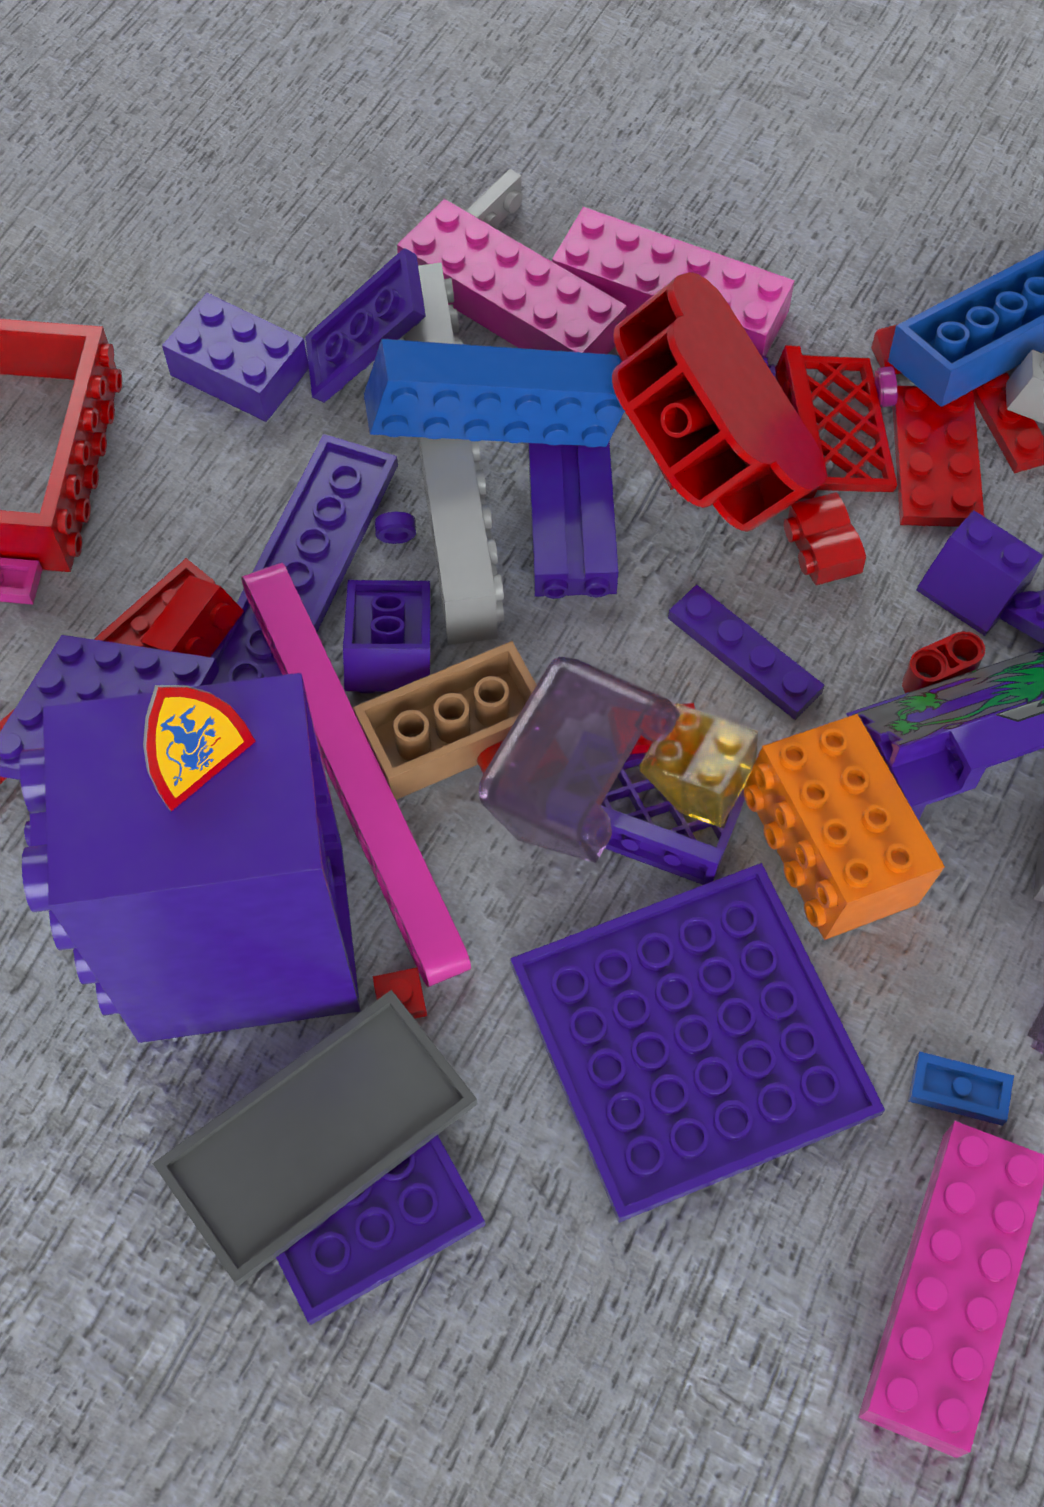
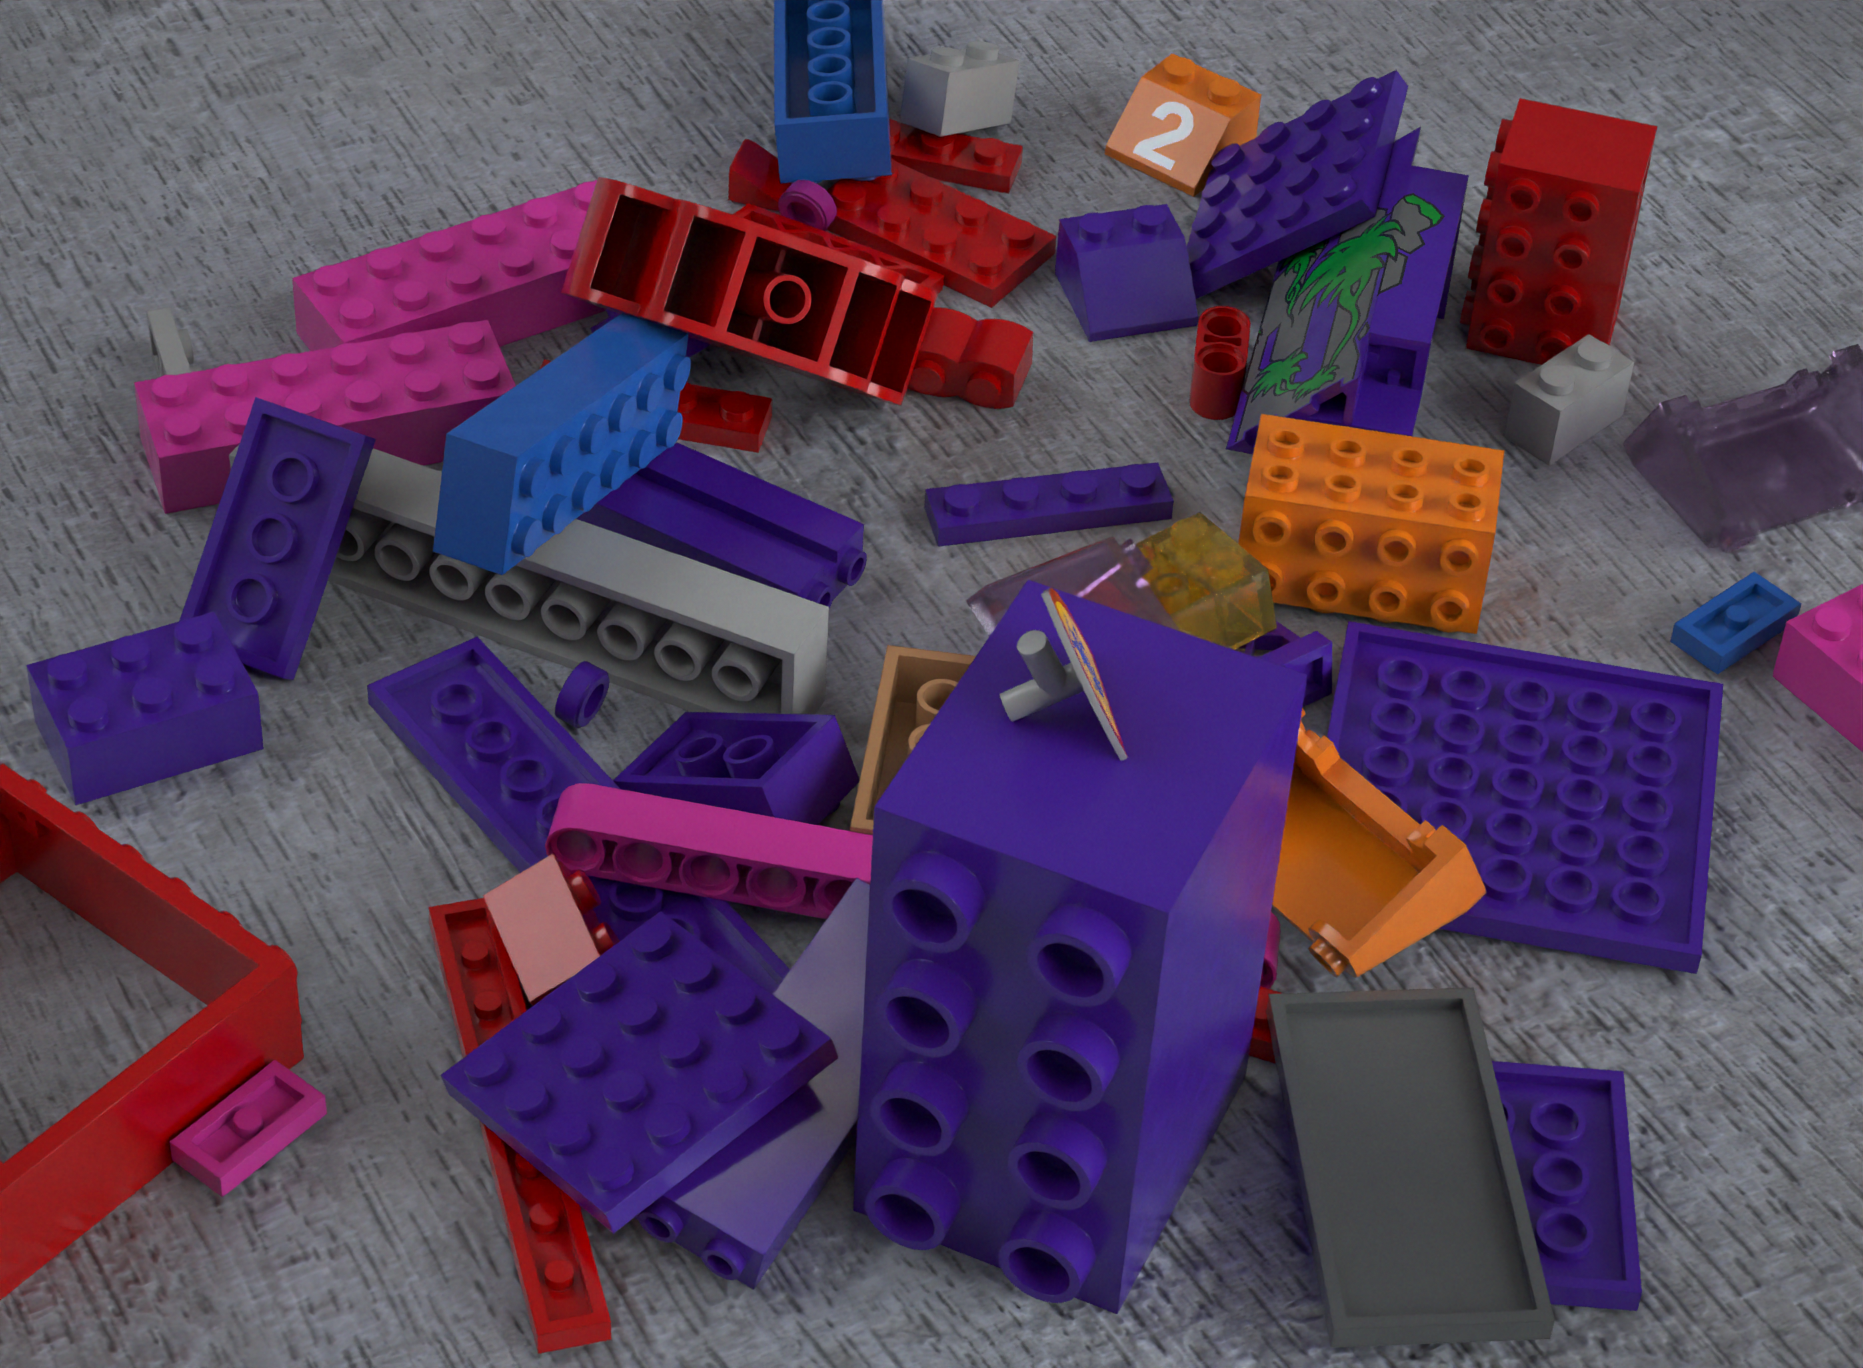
camera: 60 degrees left, 20 degrees down
none -> orange windscreen [1272,708,1486,978]

